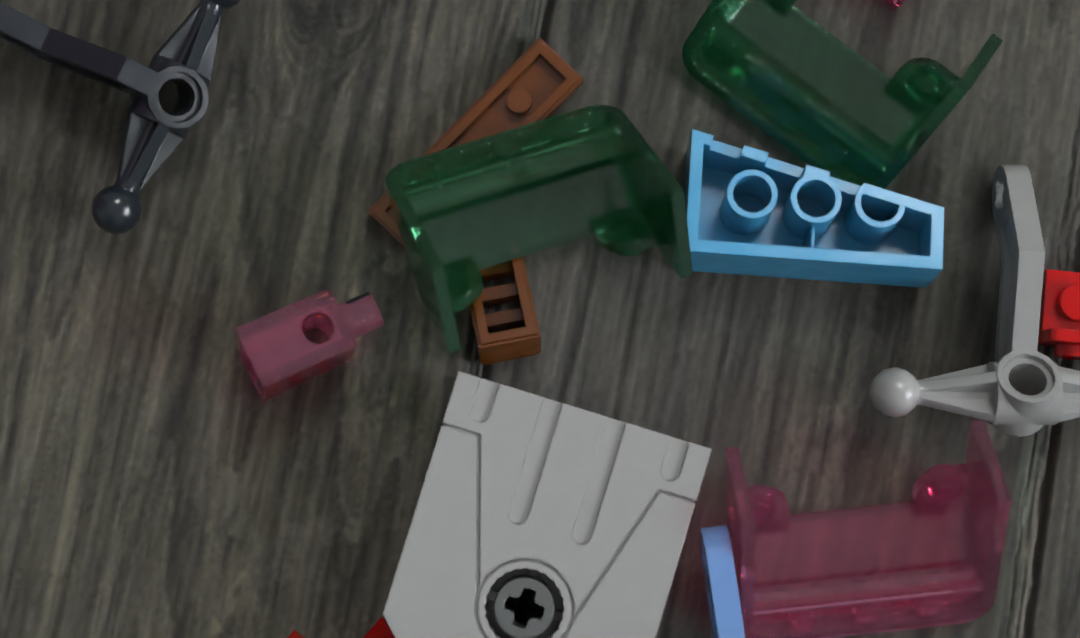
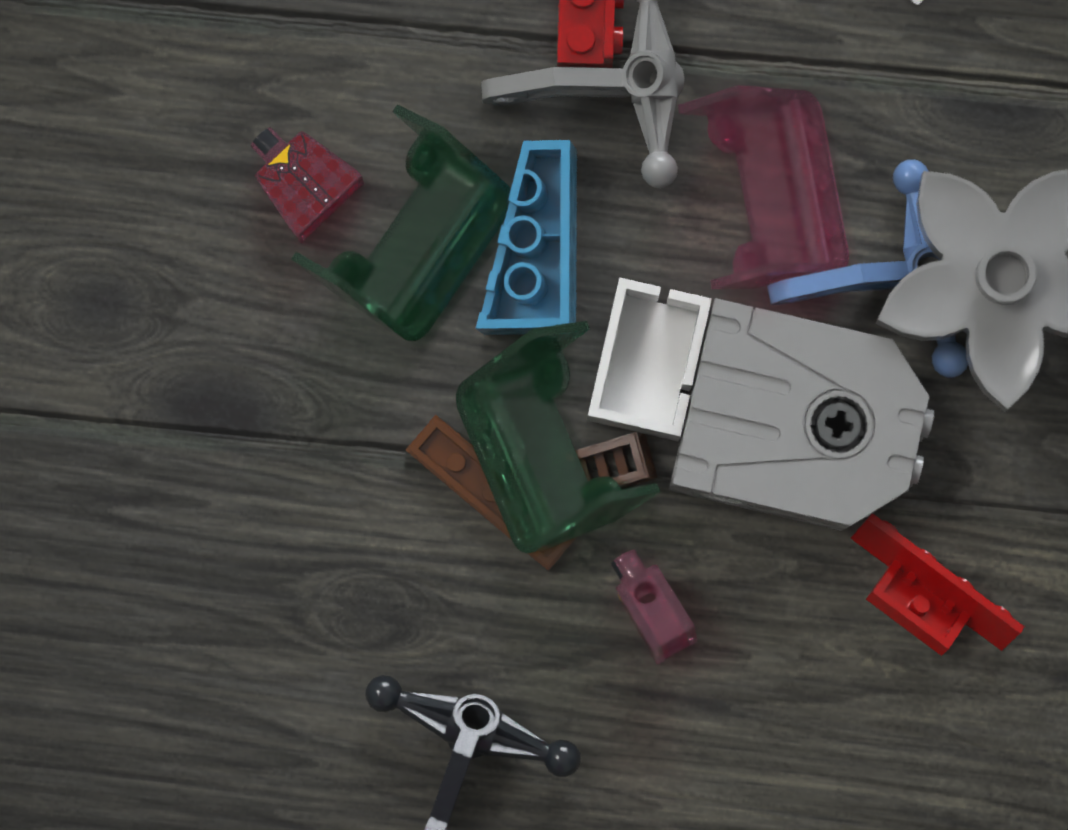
camera: 90 degrees left, 0 degrees up
none -> white piece [587,277,712,441]

